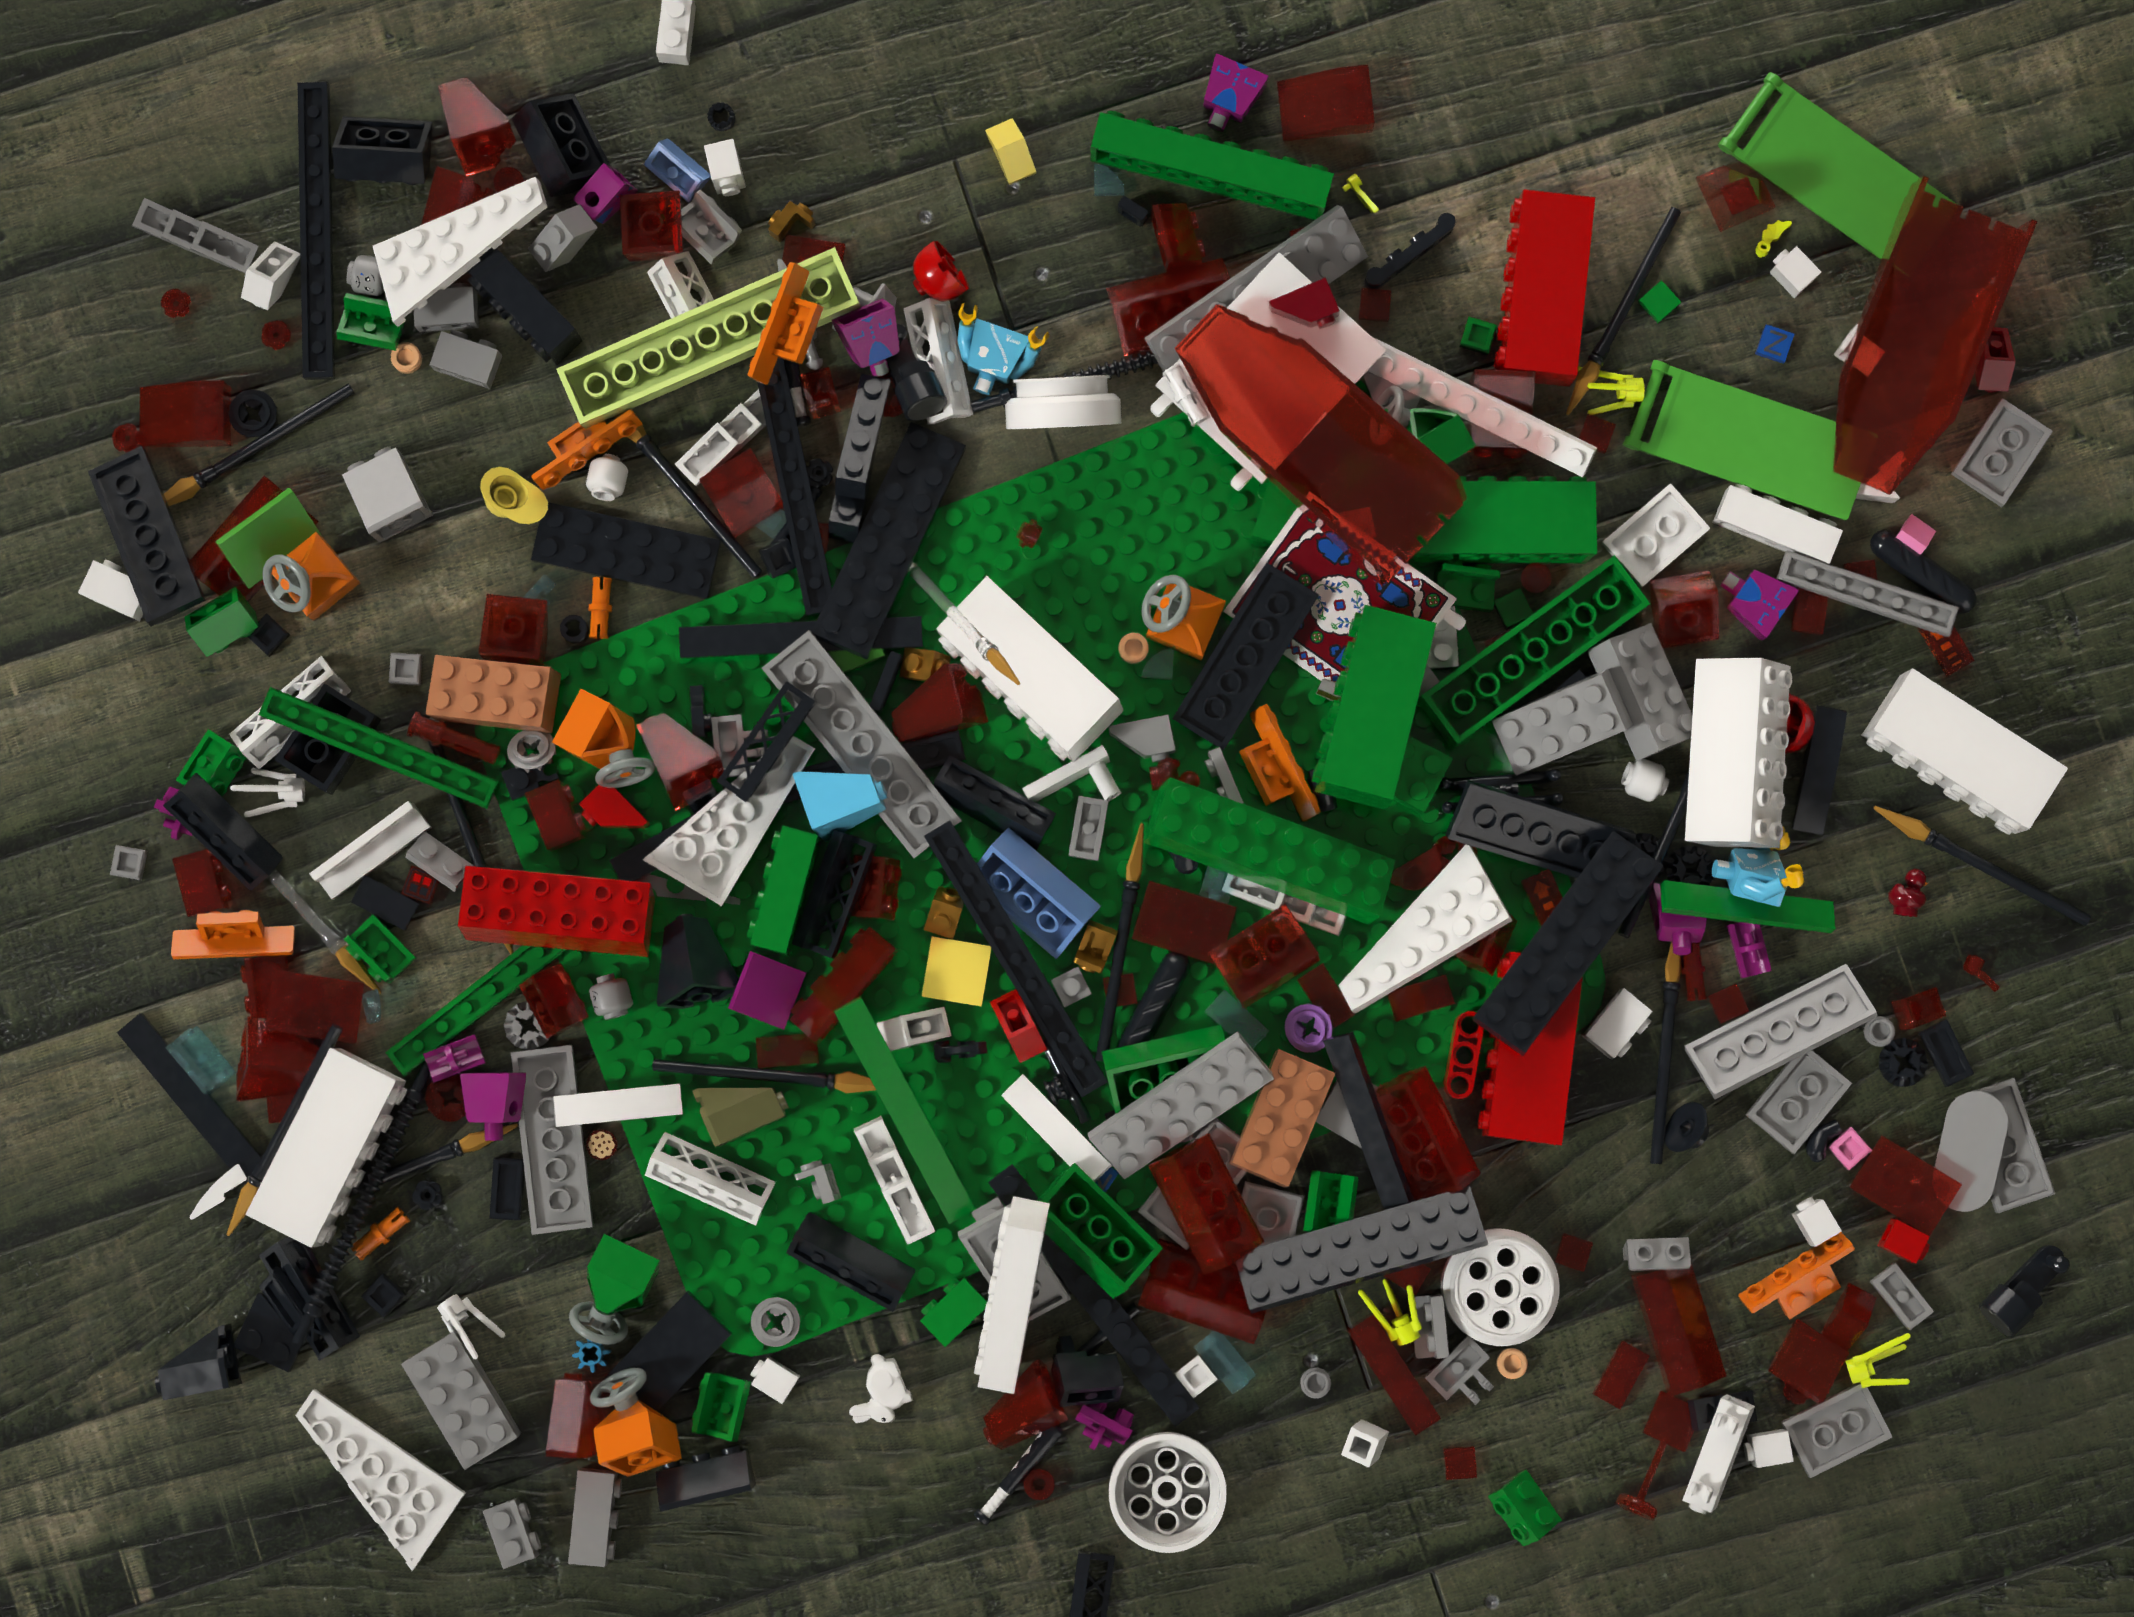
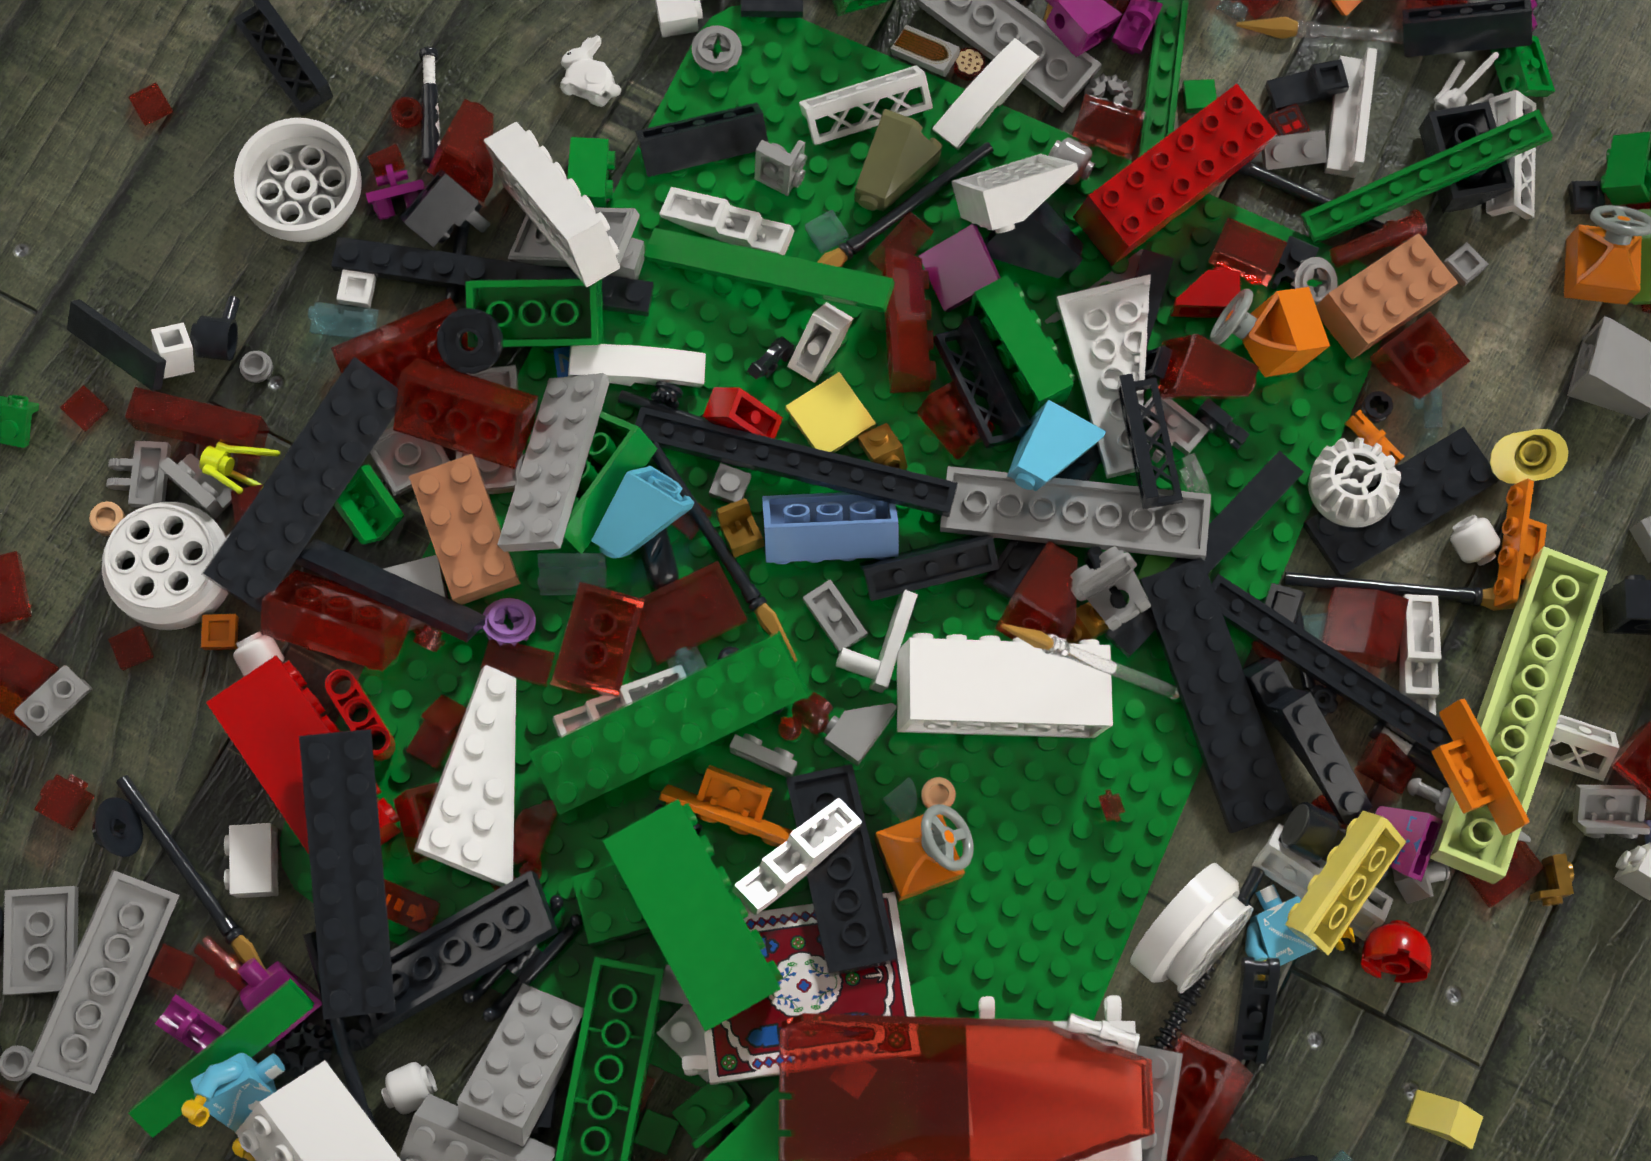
camera: 130 degrees right, 10 degrees down
green bracket [344,914,417,983] -> none
none -> clear red brick [34,774,95,831]
none -> black tile [67,299,166,391]
none -> black piece [190,296,240,361]
none -> orange plate [201,614,239,650]
none -> white head [233,631,284,676]
none -> clear red tile [367,144,405,177]
none -> clear red plate [413,624,446,652]
none -> black tile [437,308,503,374]
none -> medium azure slope [591,466,694,559]
none -> white slope [732,798,862,916]
none -> clear light blue tile [805,209,849,254]
none -> tile [891,25,960,77]
none -> white slope [951,154,1078,233]
none -> light grey piece [1070,546,1151,631]
none -> clear plate [1179,453,1210,494]
none -> green tile [1182,79,1217,114]
none -> black plate [1229,957,1280,1064]
none -> light yellow slope [1285,811,1406,956]
none -> white gear [1308,437,1401,527]
none -> black tile [1309,59,1349,97]

